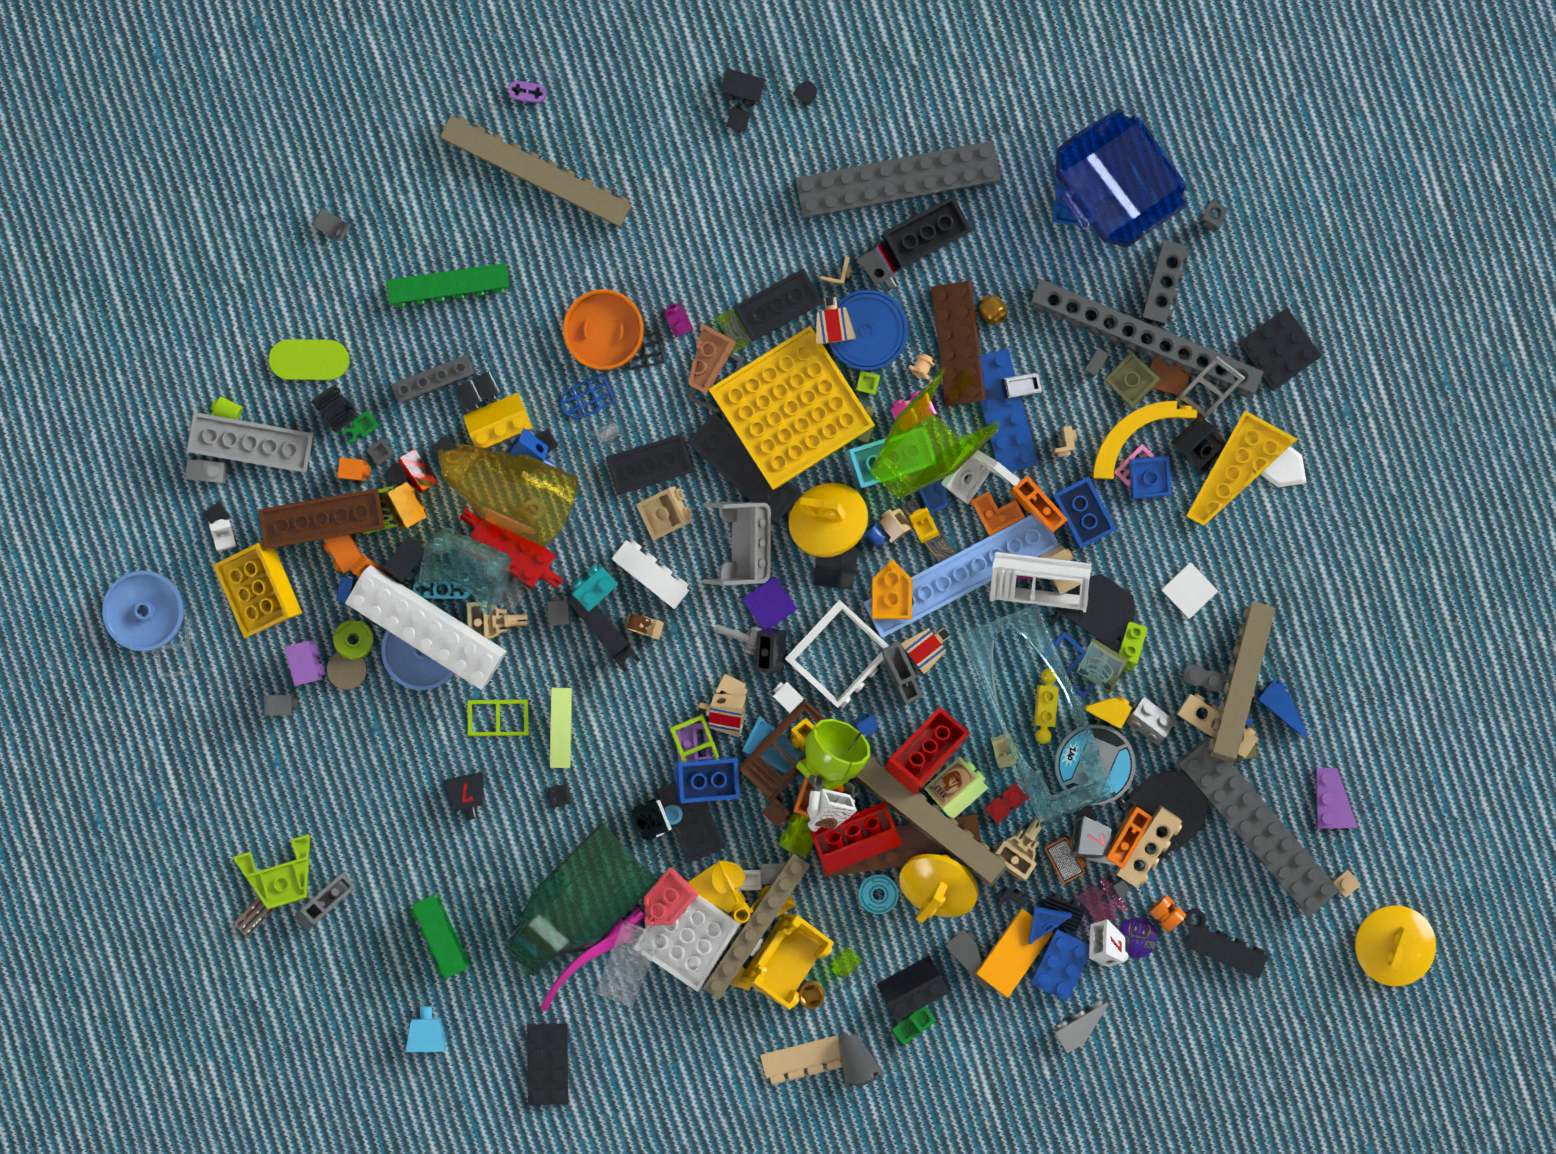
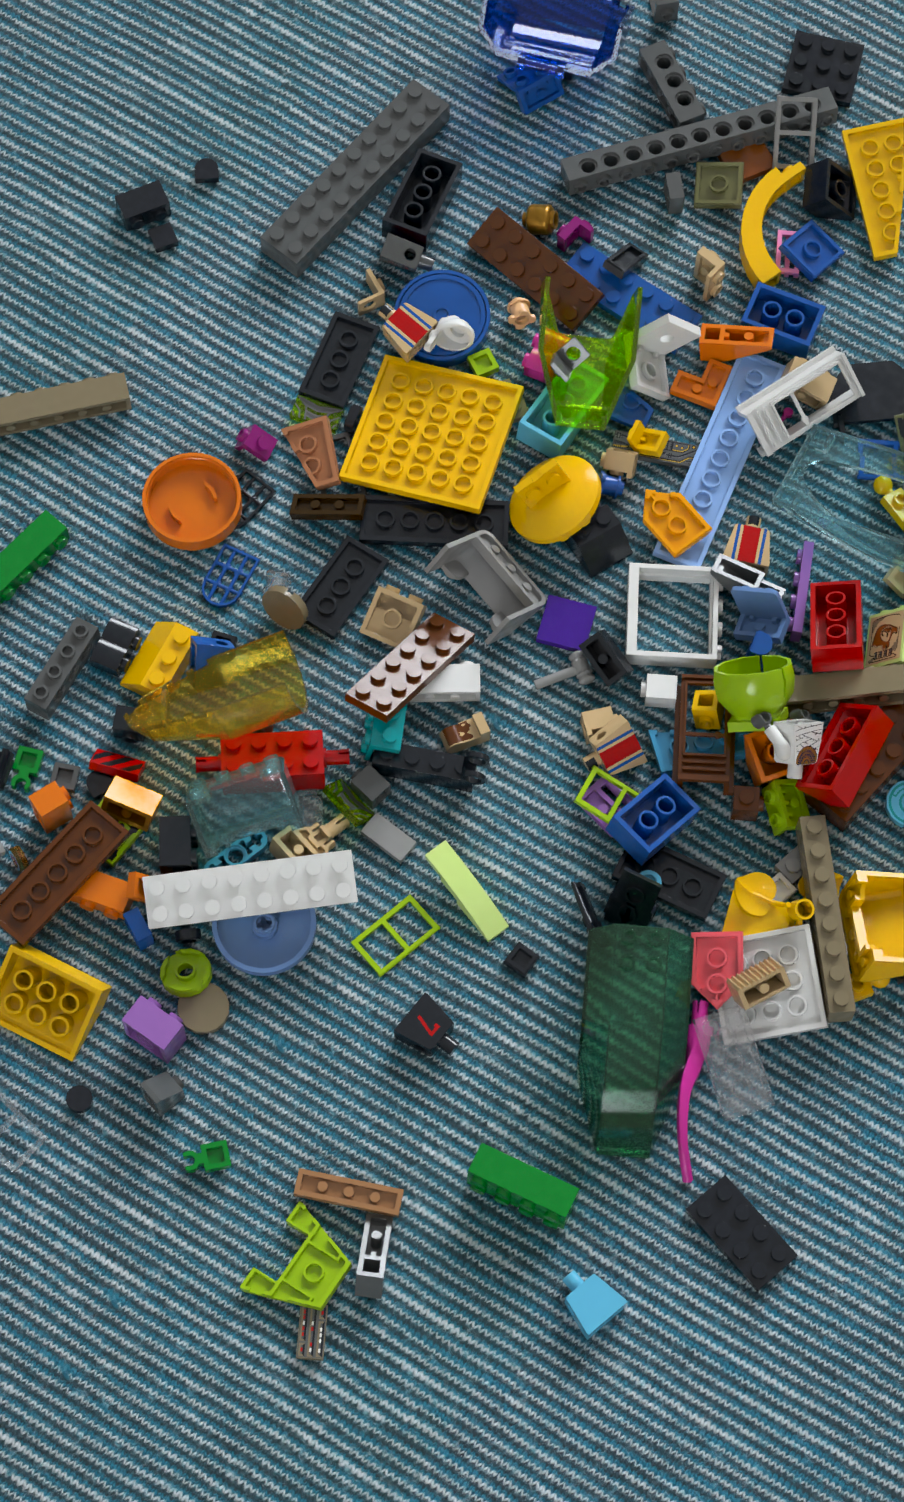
camera: 40 degrees left, 20 degrees down
none -> clear orange tile [8,845,29,872]
none -> black tile [66,1085,93,1113]
none -> green plate [183,1140,232,1173]
none -> dark tan tile [262,585,308,630]
none -> dark brown plate [289,494,367,520]
none -> medium nougat plate [293,1168,404,1218]
none -> clear neon green tile [322,779,374,827]
none -> black tile [344,404,362,433]
none -> plate [345,613,475,723]
none -> light grey tile [361,812,417,864]
none -> white hat [423,315,475,352]
none -> bracket [550,337,590,382]
none -> magenta bracket [556,216,594,252]
none -> black piece [571,881,612,949]
none -> tan brick [726,957,791,1011]
none -> medium blue bracket [731,586,791,644]
none -> medium lavender plate [787,541,814,642]

